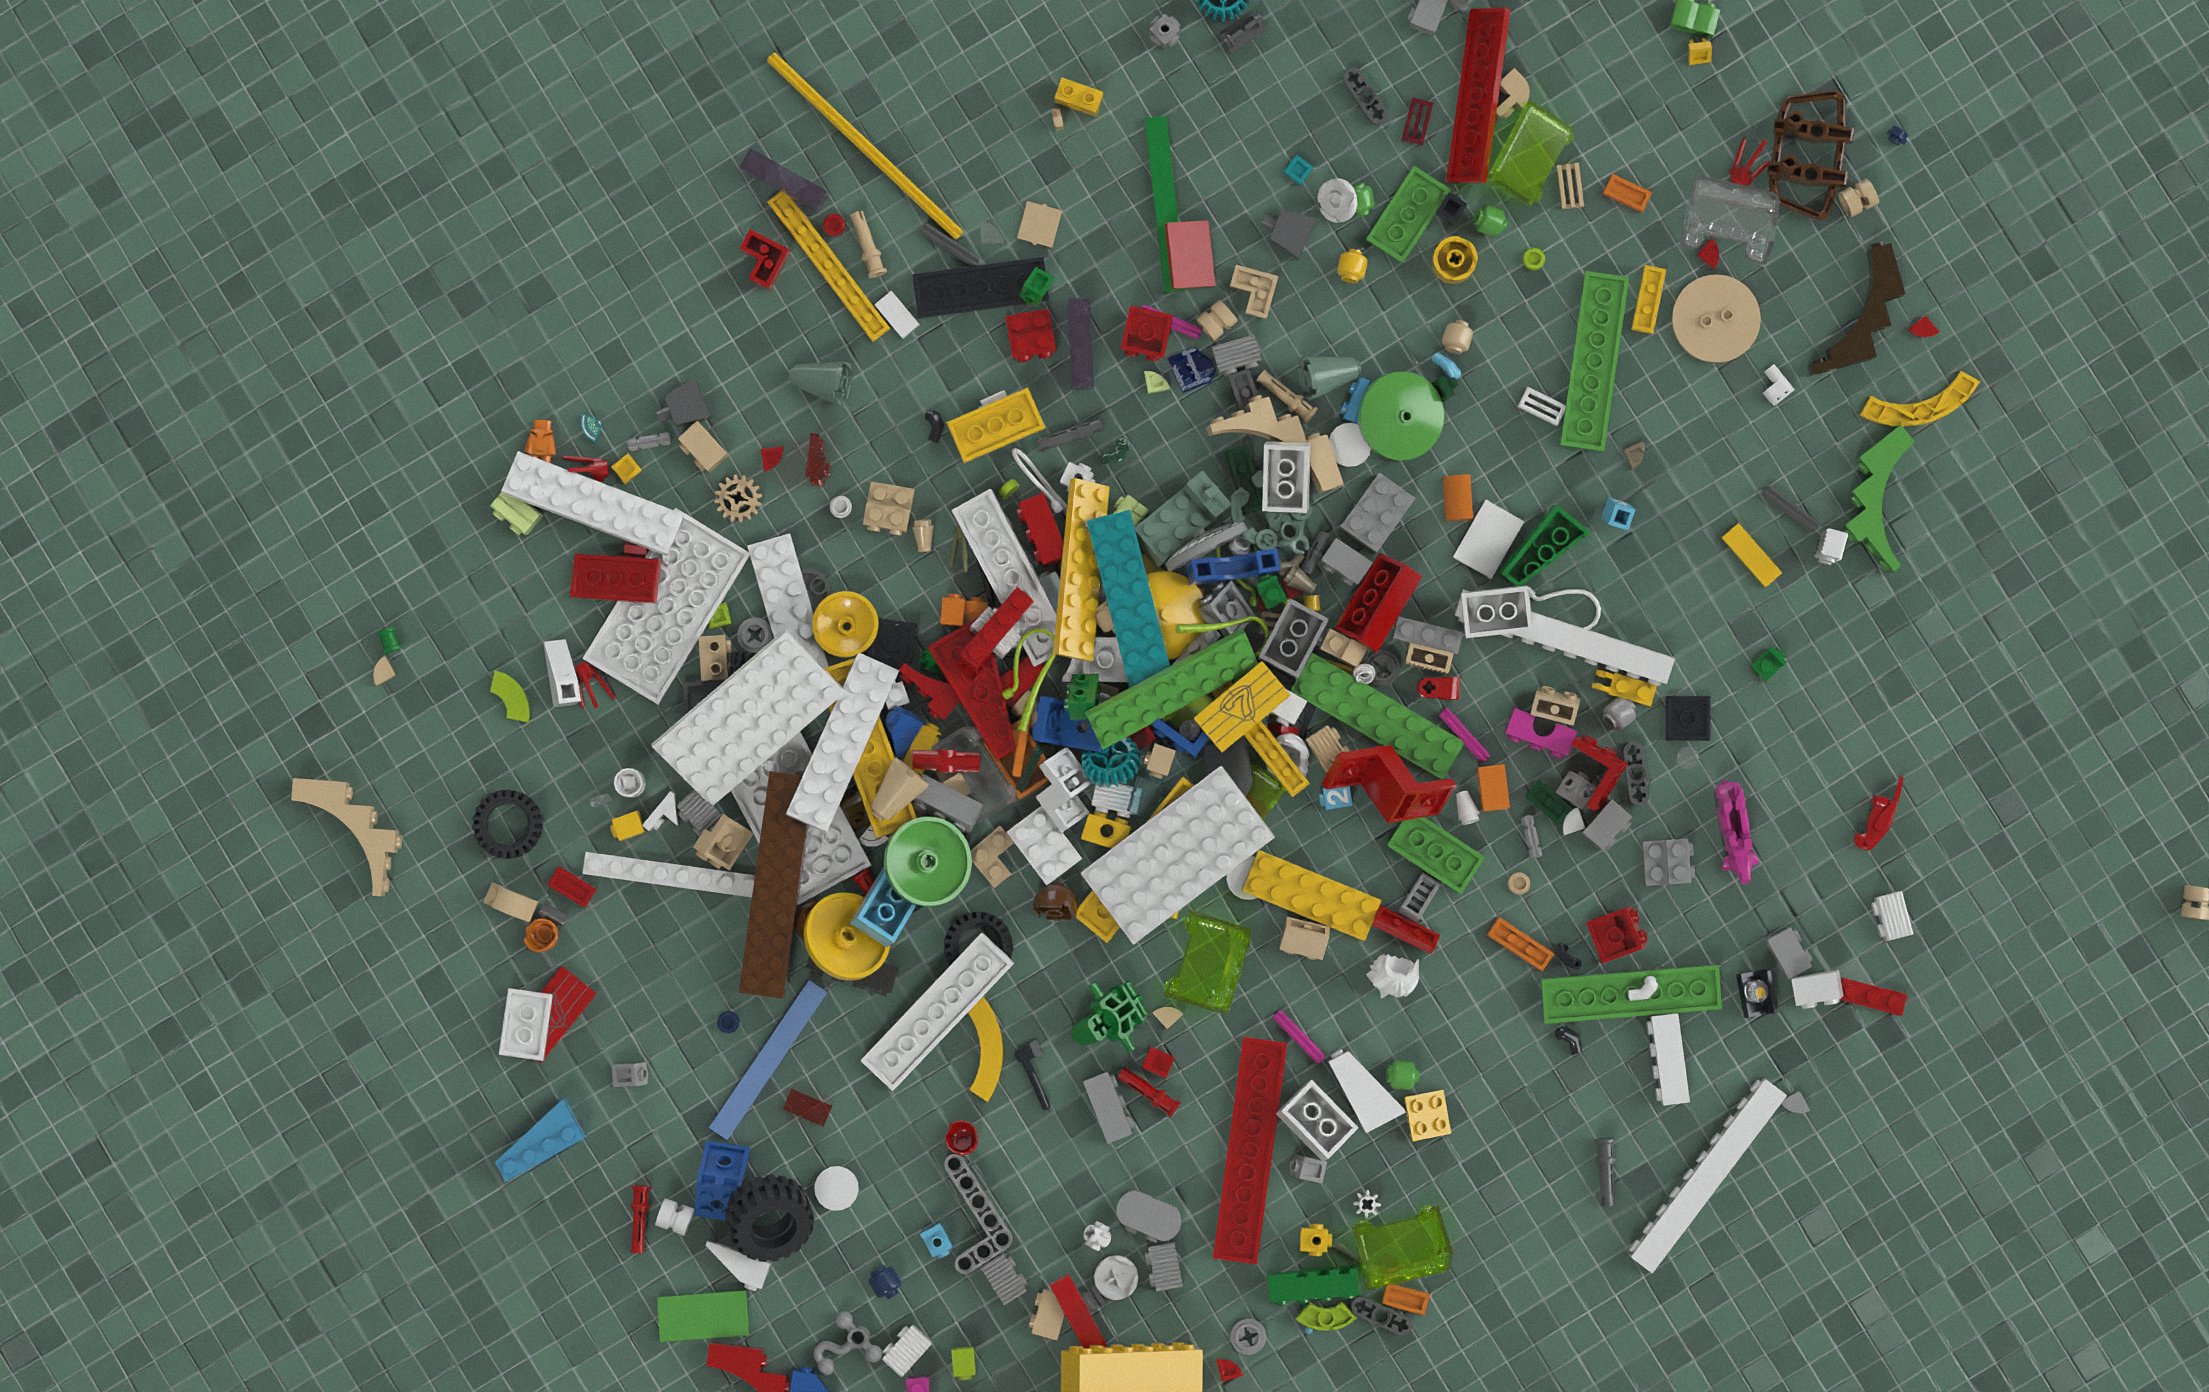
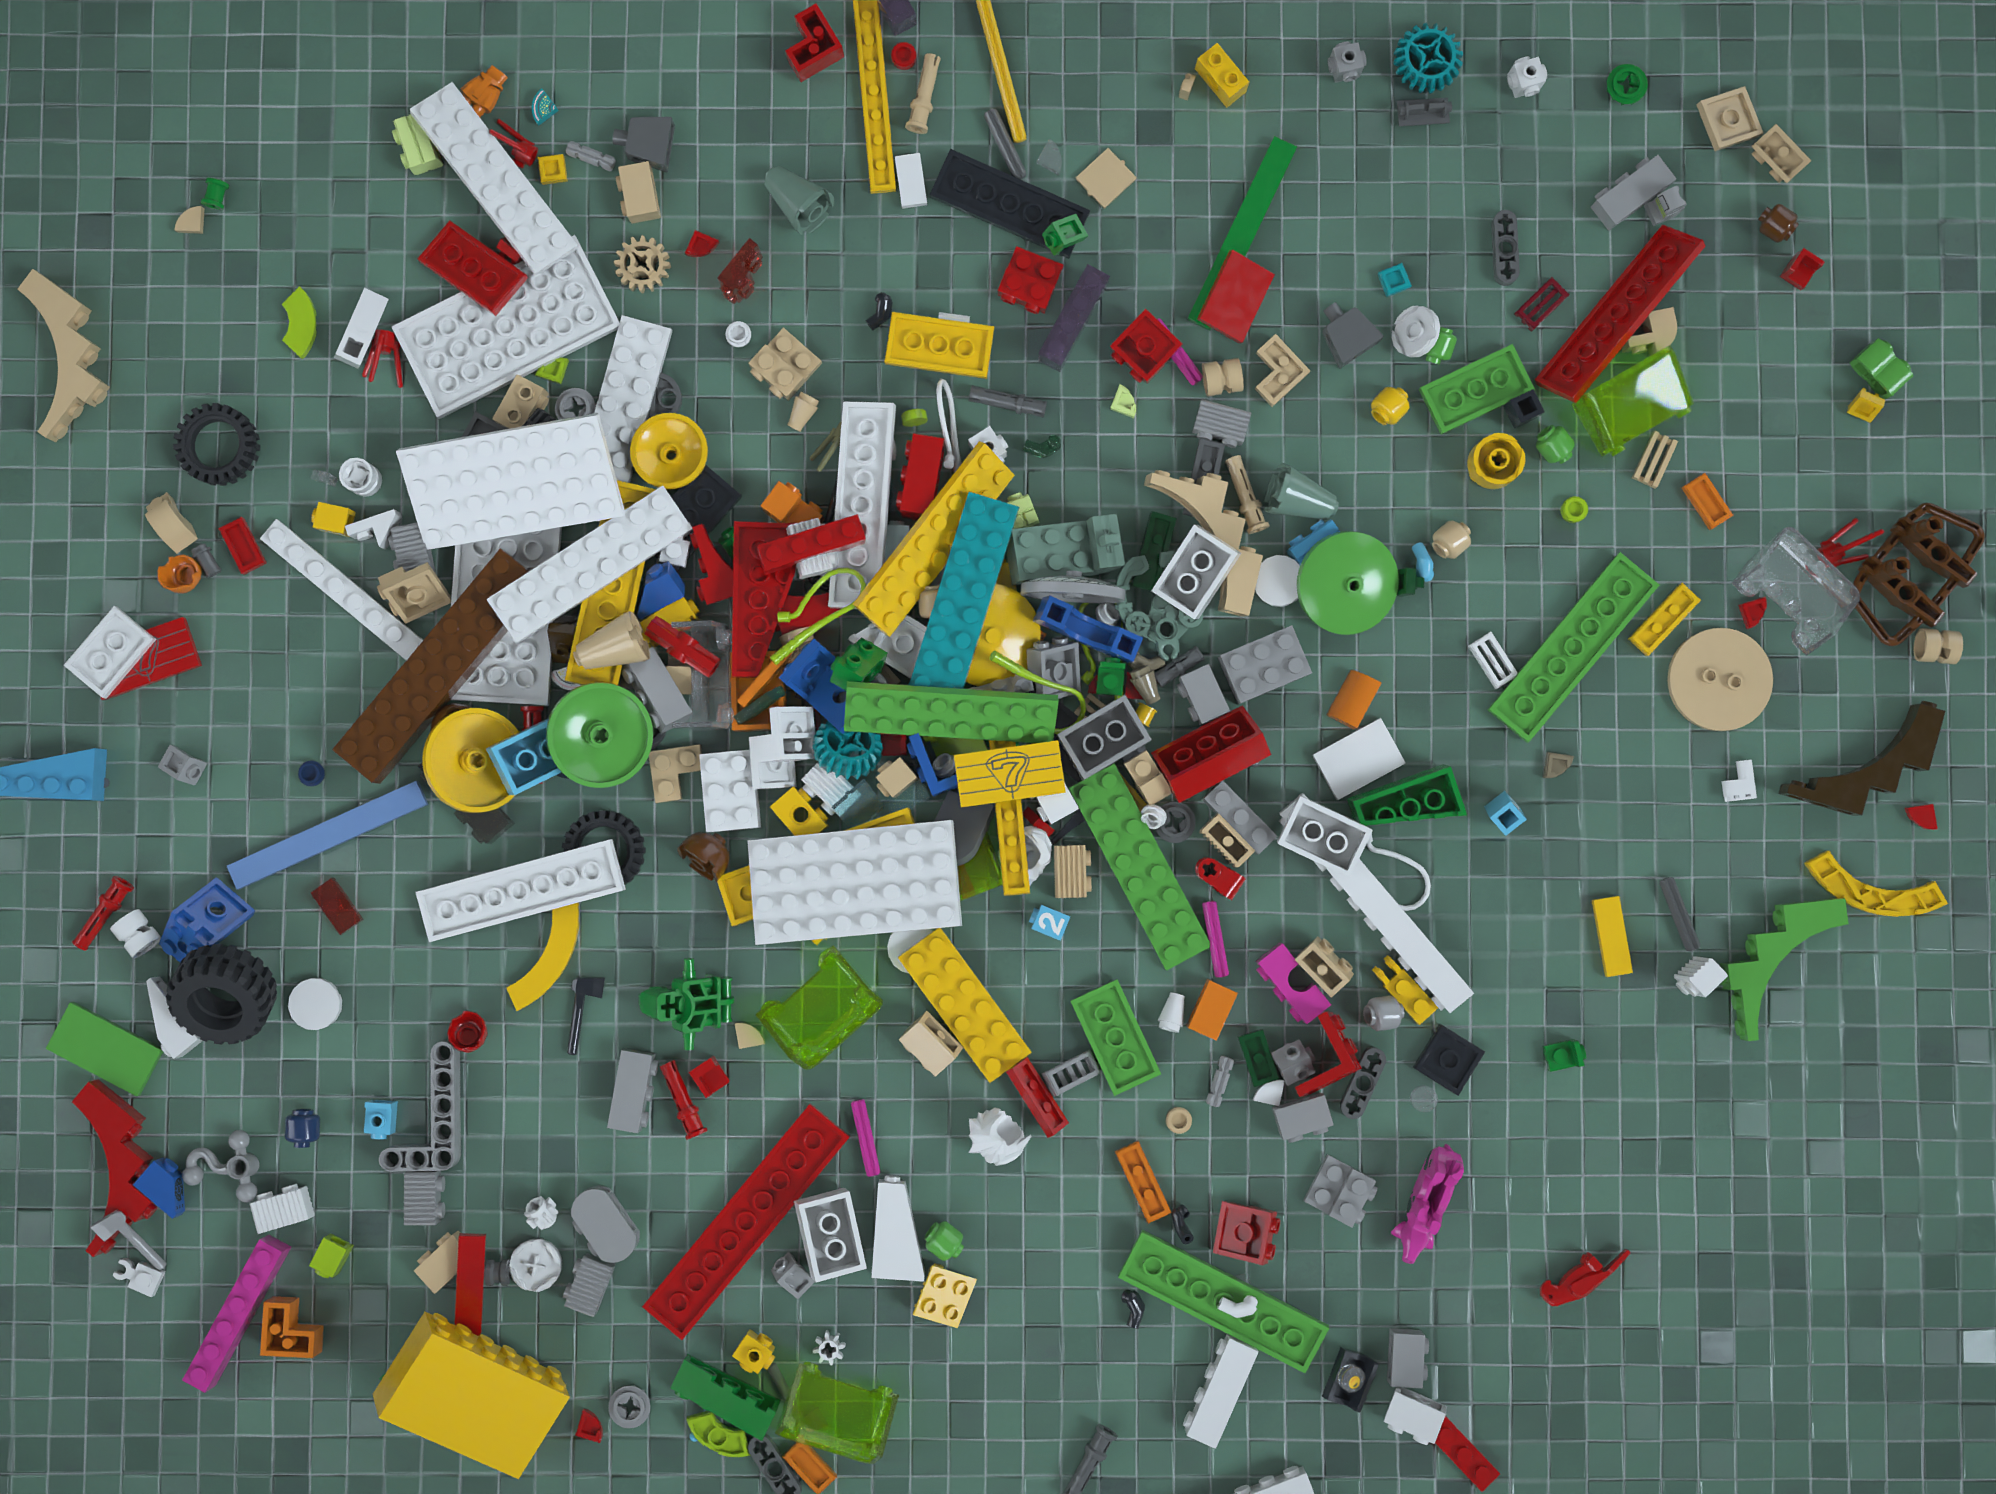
camera: 25 degrees right, 0 degrees up
clear blue slope [1168,347,1216,393] -> none
red bracket [1322,745,1457,823] -> none
white brick [1871,891,1913,941] -> none

